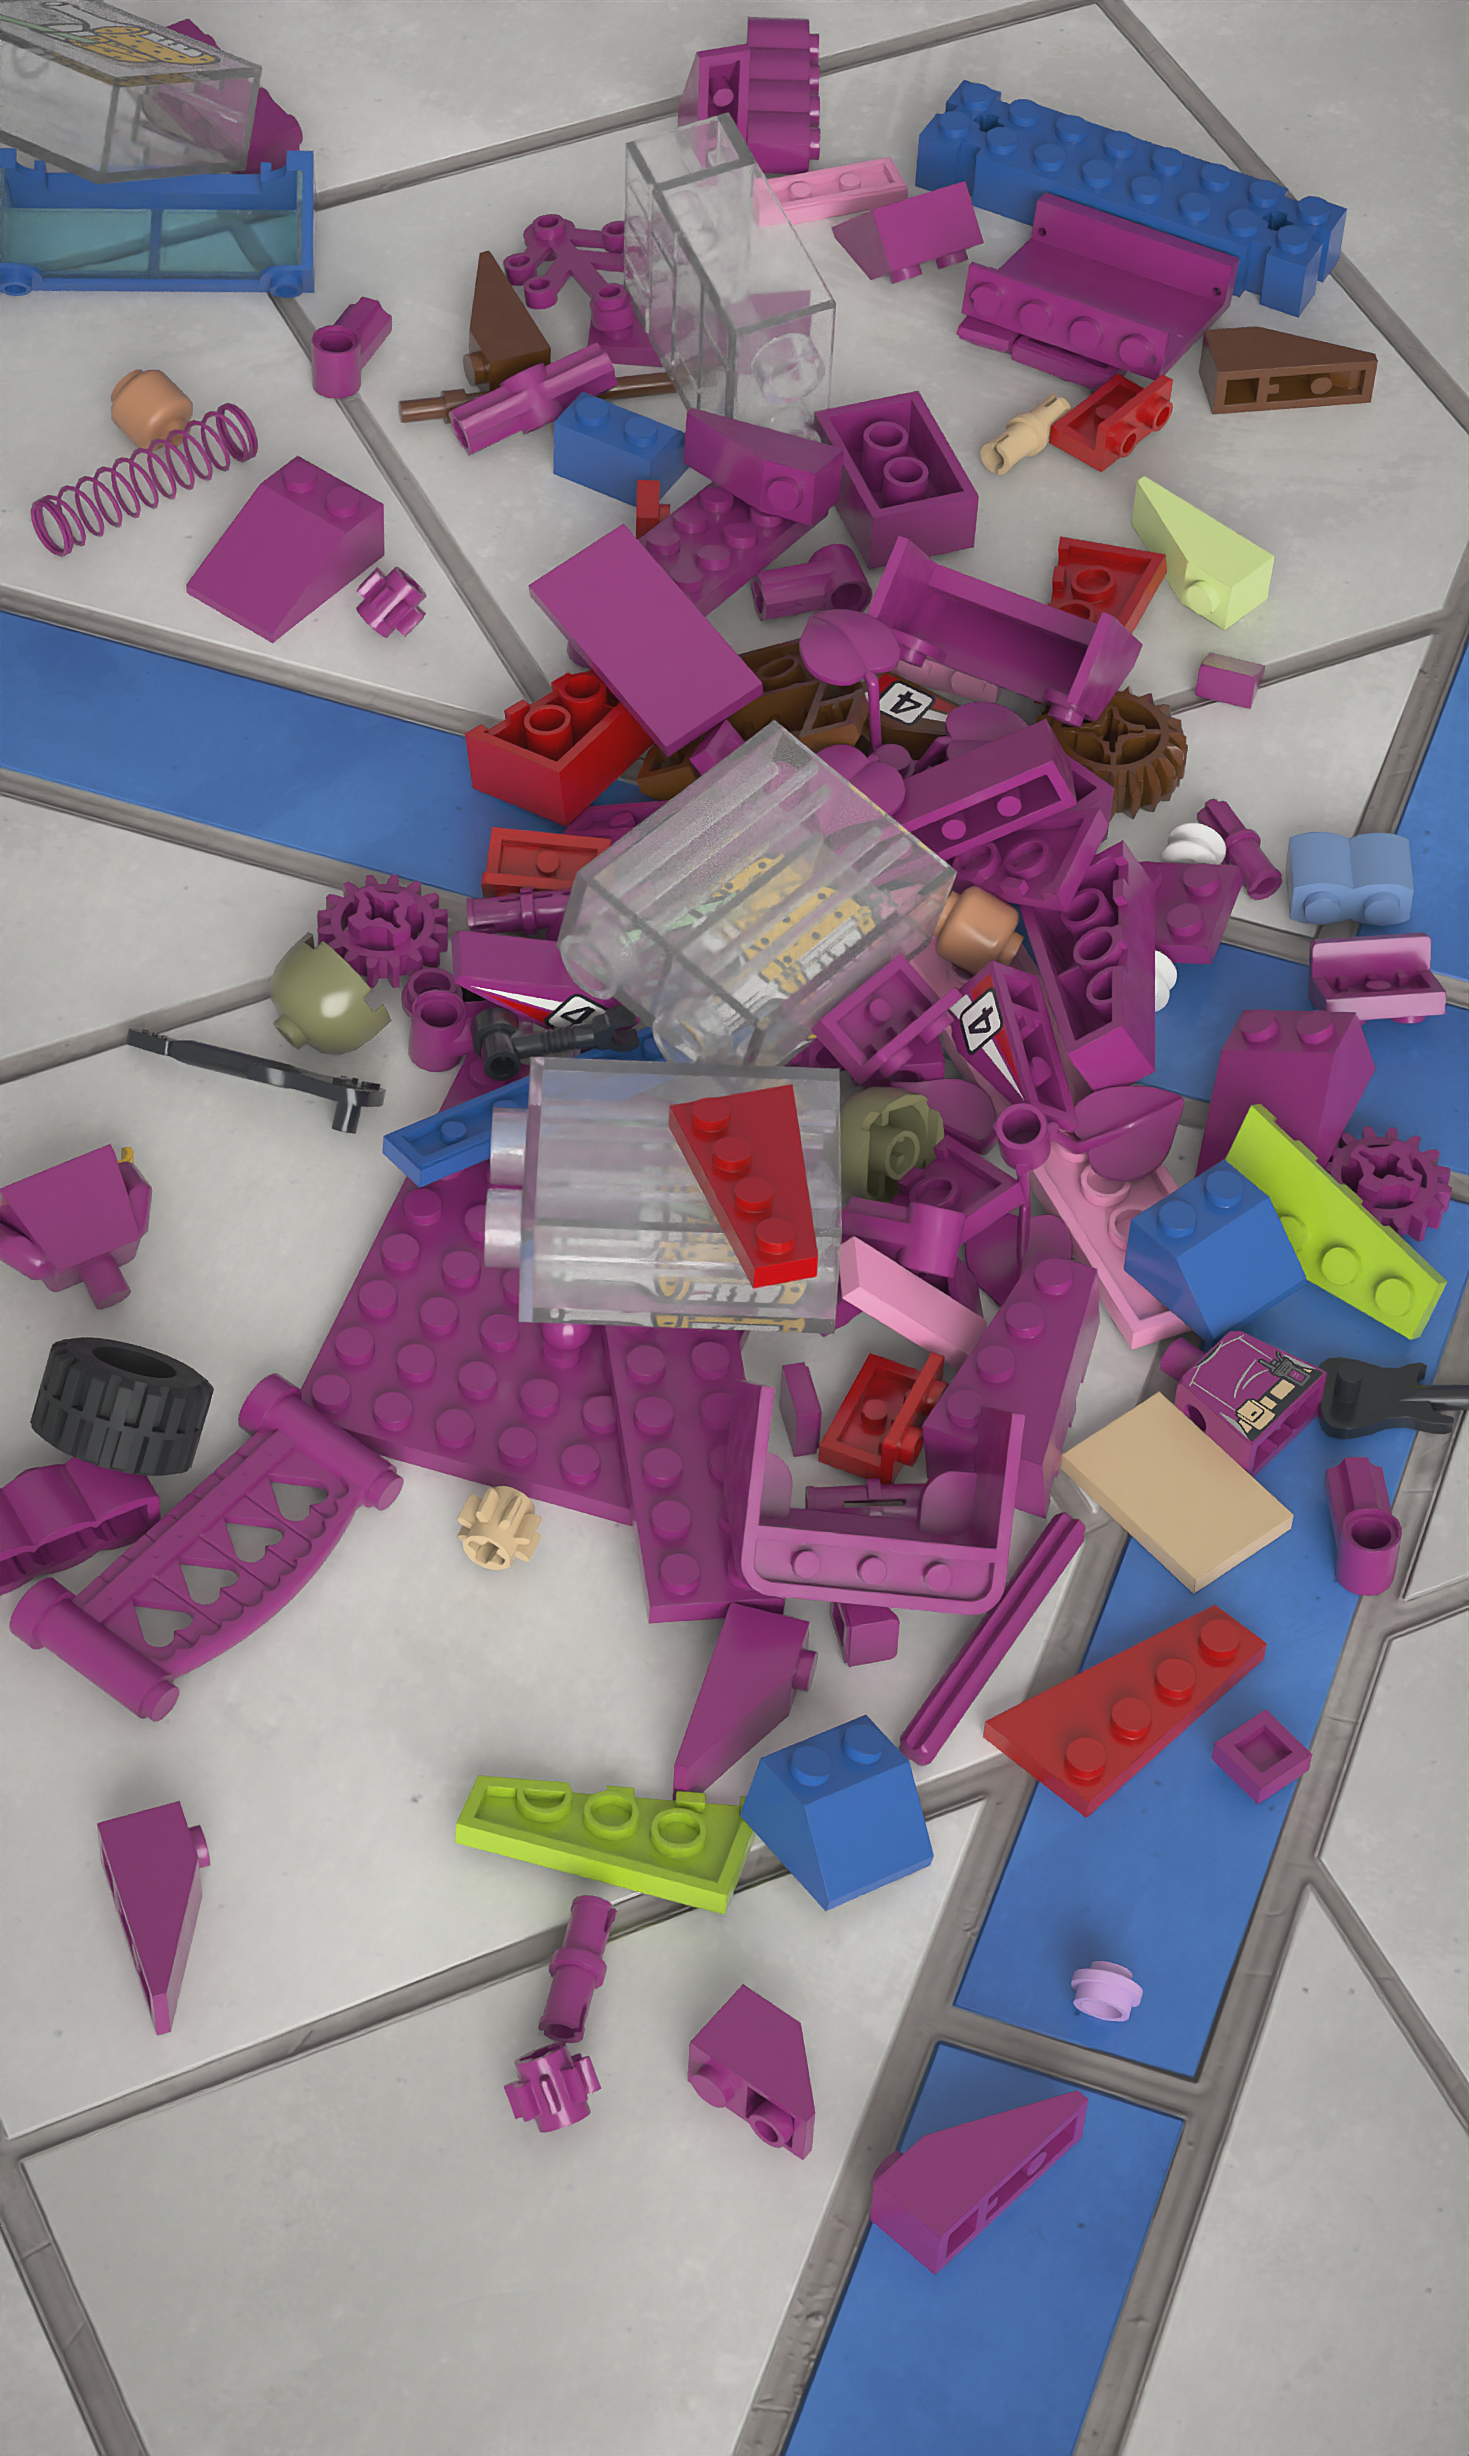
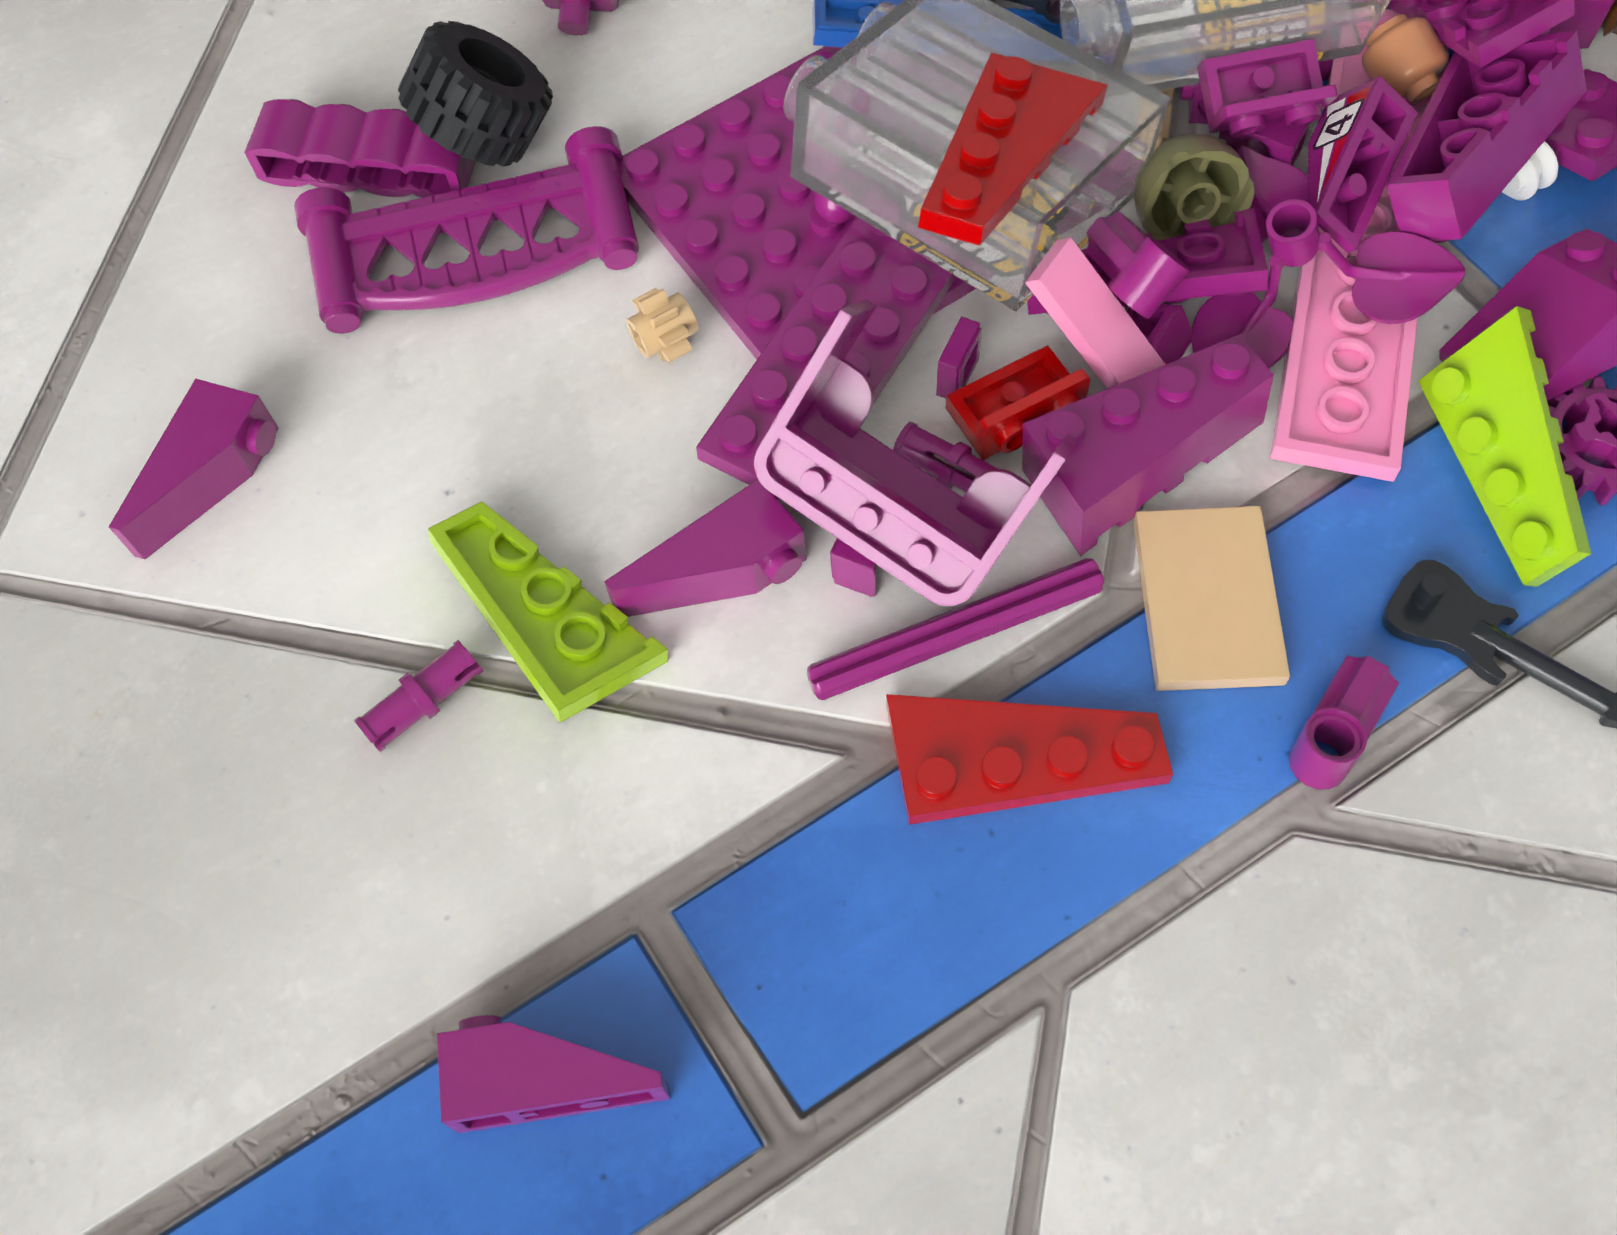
camera: 45 degrees right, 15 degrees up
magenta gear [504,2042,601,2133] -> none
magenta slope [687,1984,815,2160] -> none
blue slope [740,1715,934,1912] -> none
lavender plate [1071,1961,1143,2021] -> none
blue slope [1124,1159,1306,1347] -> none
magenta torso [1160,1331,1327,1478] -> none
magenta plate [1212,1709,1312,1804] -> none

